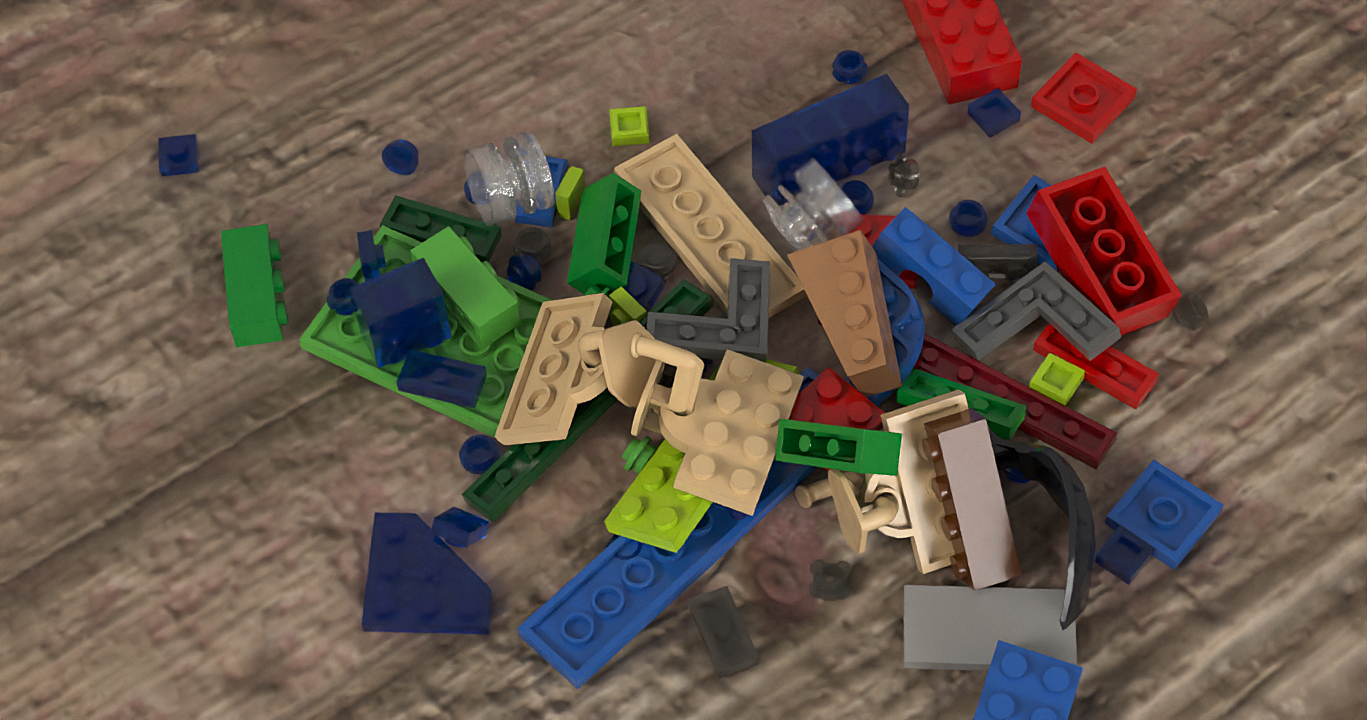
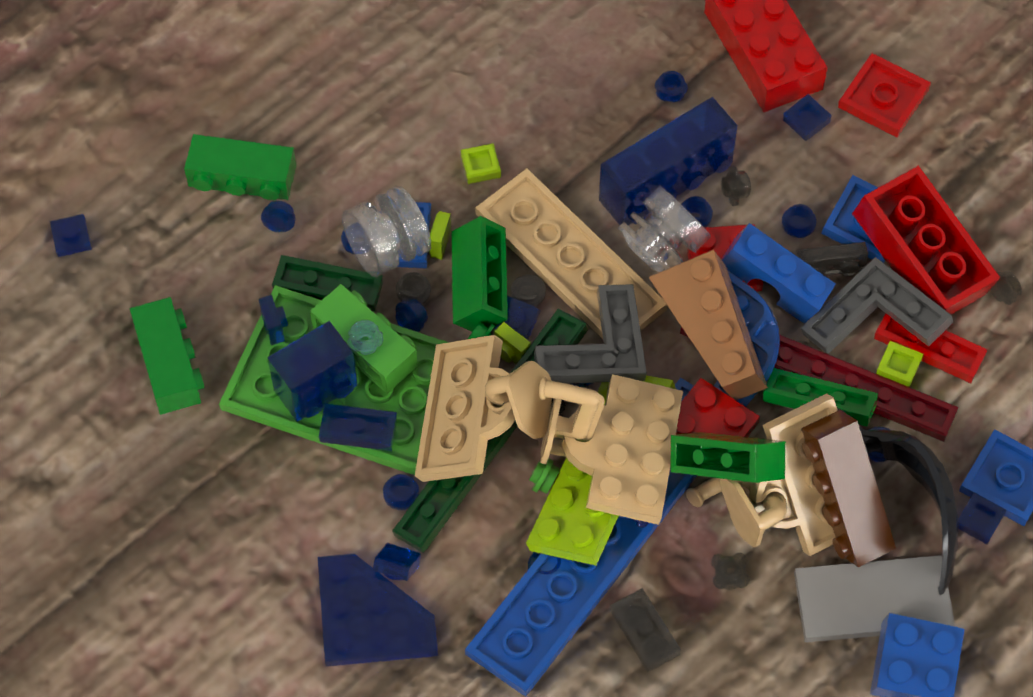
camera: 10 degrees left, 5 degrees up
clear blue plate [327,278,366,316] -> none
none -> green brick [184,134,297,200]
none -> clear light blue plate [348,320,383,355]

